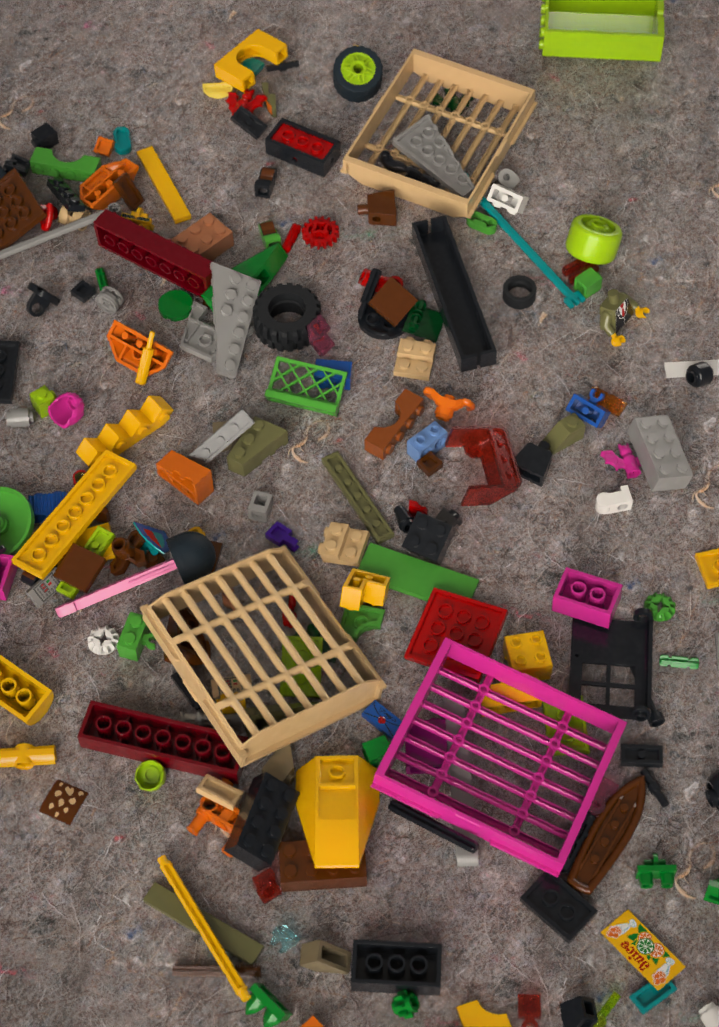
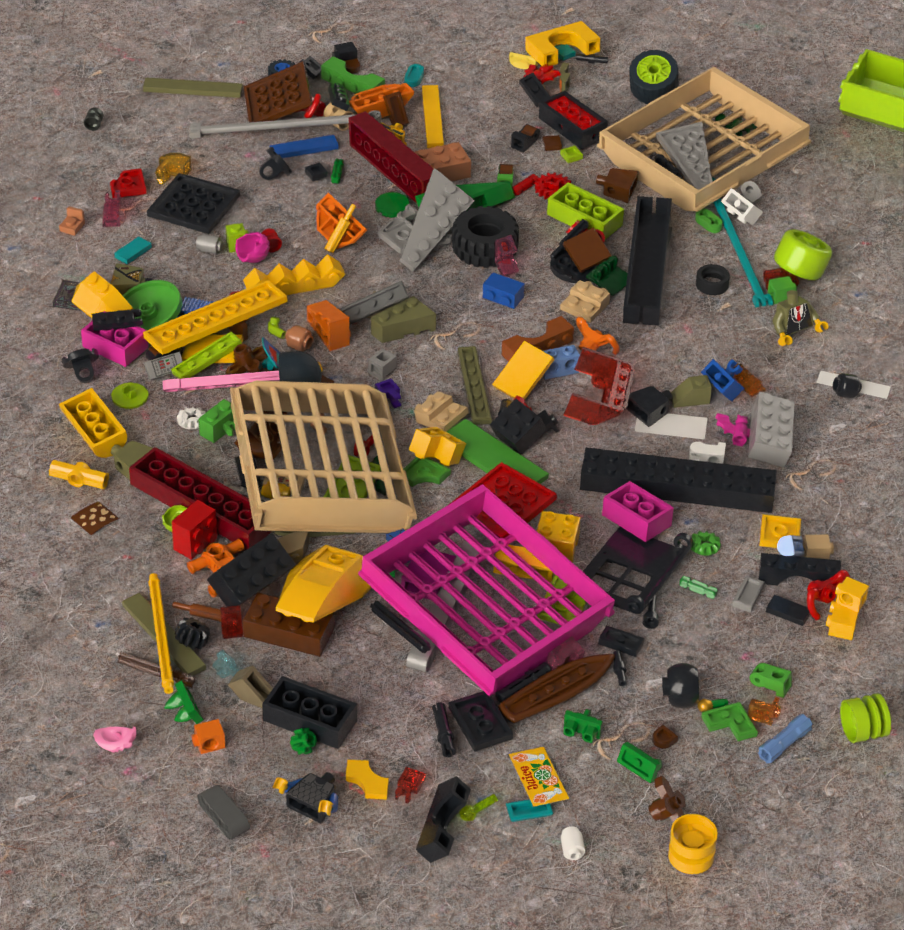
camera: 20 degrees right, 15 degrees down
reddish brown tile [53,543,107,594] -> none
orange tile [93,136,115,158] -> none
light grey wheel [95,286,124,314] -> none
tan tile [196,774,244,811] -> none
bright green fence [264,356,348,417] -> none
black arm [380,150,407,173] -> none
reddish brown plate [416,451,443,477] -> none
none -> lime piece [111,382,149,409]
none -> olive torso [111,441,153,480]
none -> red brick [172,500,217,560]
none -> dark orange axle [172,602,232,624]
none -> black gear [175,617,210,650]
none -> red wheel [261,228,282,253]
none -> lime arm [268,316,286,339]
none -> blue tile [269,135,338,159]
none -> nougat head [285,325,313,352]
none -> reddish brown tile [345,59,360,74]
none -> black pin [432,702,456,758]
none -> yellow tile [492,341,554,400]
none -> reddish brown tile [542,135,562,151]
none -> lime brick [547,182,624,240]
none -> lime tile [560,146,583,163]
none -> black piece [580,447,777,513]
none -> white sticker [635,413,707,440]

